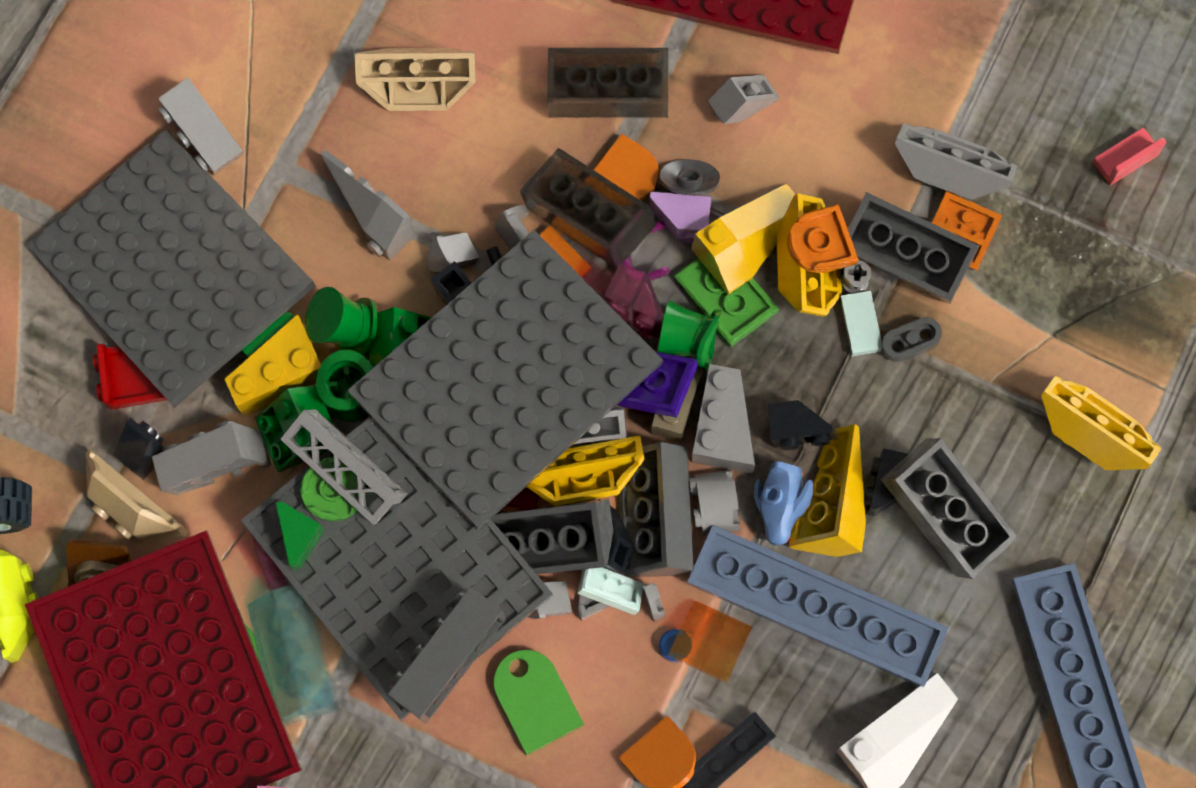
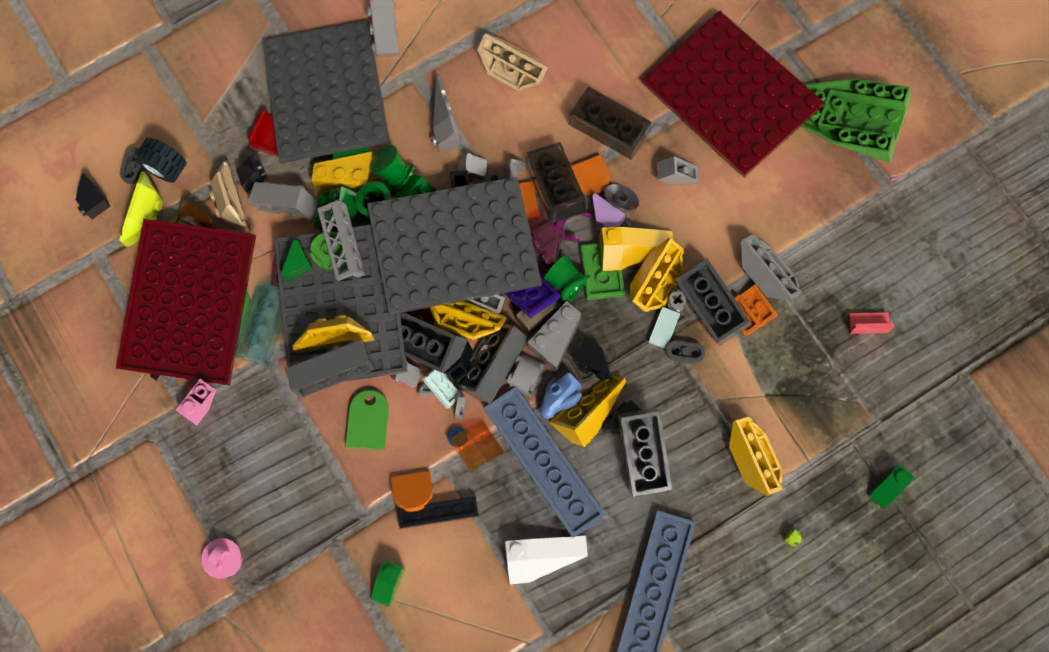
camera: 30 degrees right, 0 degrees up
orange tile [787,204,859,273] -> none
none -> yellow wedge [293,315,374,354]

